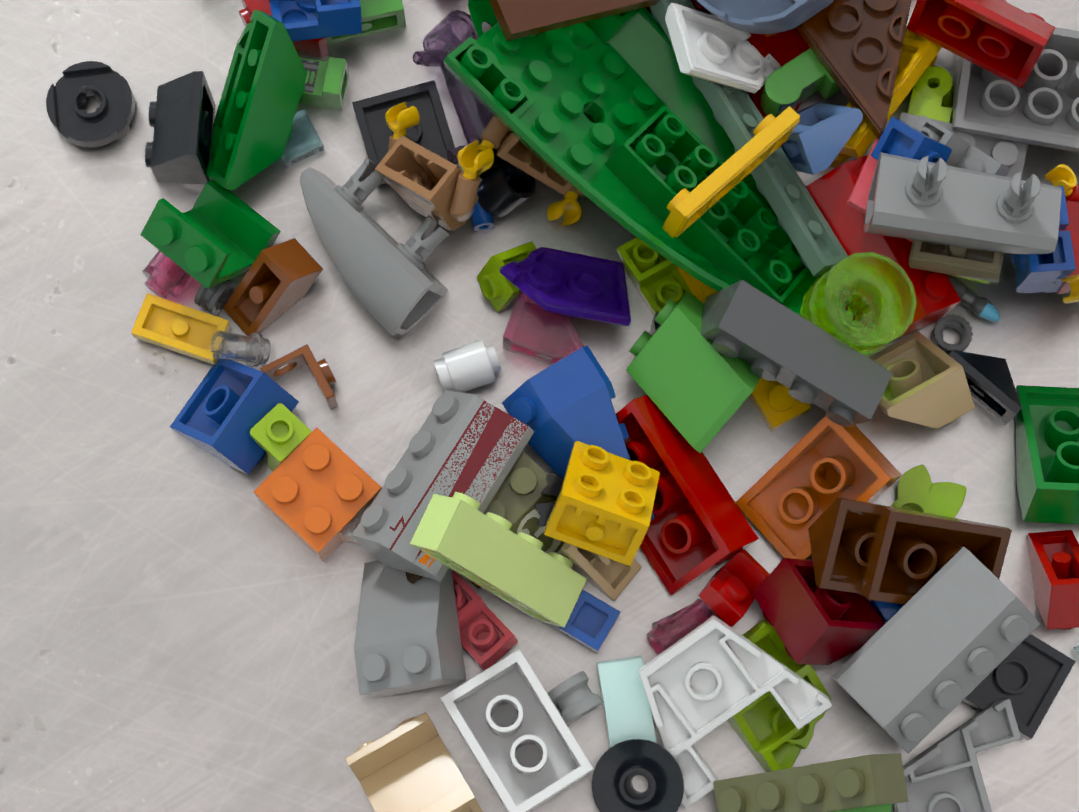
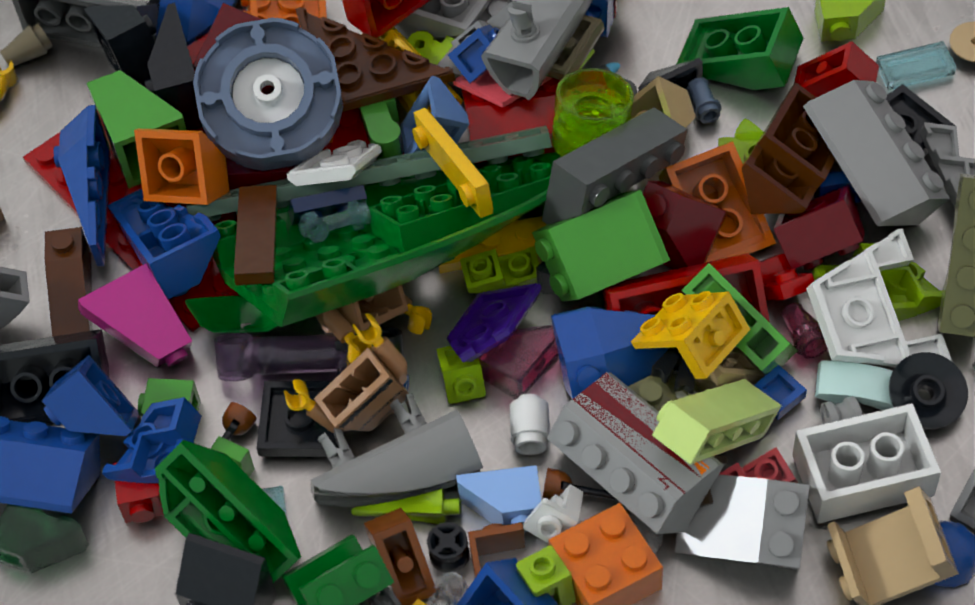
camera: 65 degrees left, 20 degrees down
none -> dark orange hinge [222,402,257,440]
none -> dark blue plate [288,185,367,227]
none -> clear light blue bar [298,200,371,243]
none -> lime piece [351,488,462,524]
none -> black wheel [427,522,470,573]
none -> light blue slope [456,465,542,533]
none -> white bracket [523,484,584,543]
none -> dark orange hinge [542,468,617,500]
none -> dark red slope [643,180,728,270]
none -> bright green slope [682,263,798,375]
none -> sand blue pin [686,78,722,124]

